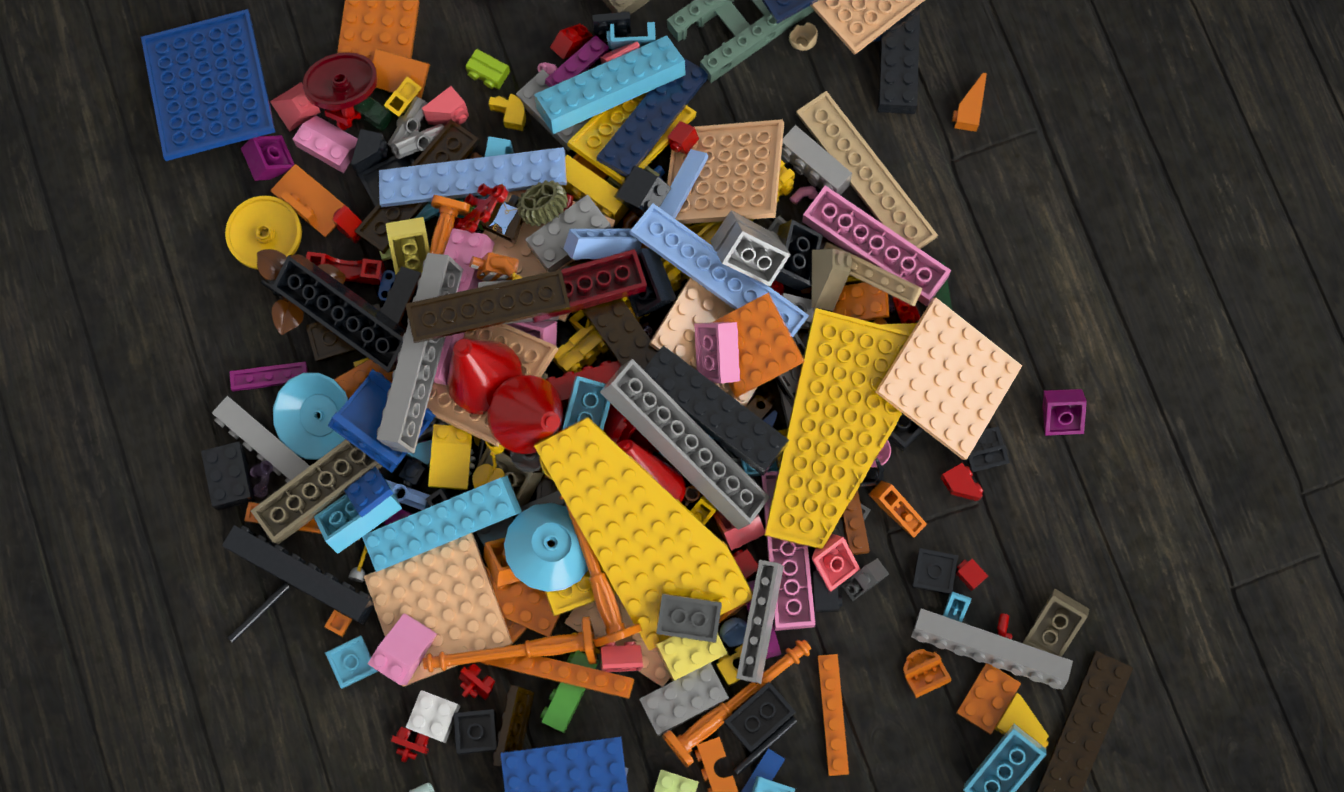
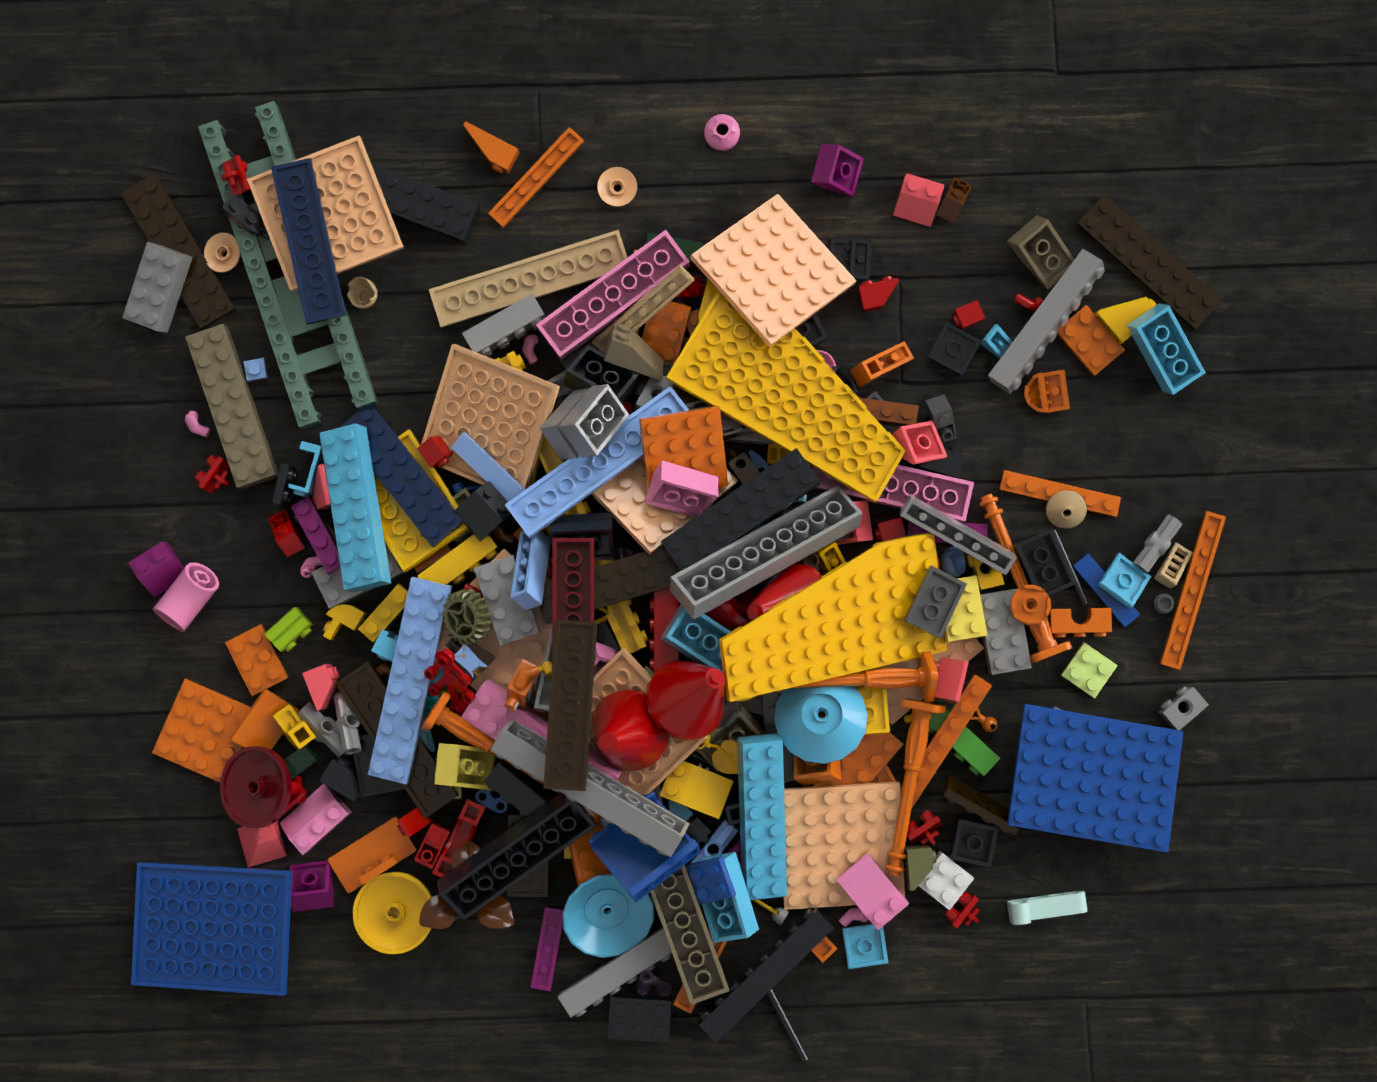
camera: 80 degrees left, 10 degrees up
none -> orange plate [225,624,289,696]
none -> yellow brick [358,584,408,643]
none -> red slope [414,822,452,869]
none -> orange plate [488,127,584,228]
none -> light nougat dish [597,167,637,207]
none -> bright pink piece [704,114,740,151]
none -> bright pink arm [839,908,869,927]
none -> coral slope [893,173,944,227]
none -> olive slope [904,844,936,891]
none -> reddish brown slope [936,177,972,223]
none -> orange arm [970,708,998,733]
none -> orange plate [1010,585,1051,625]
none -> tan dish [1046,490,1087,529]

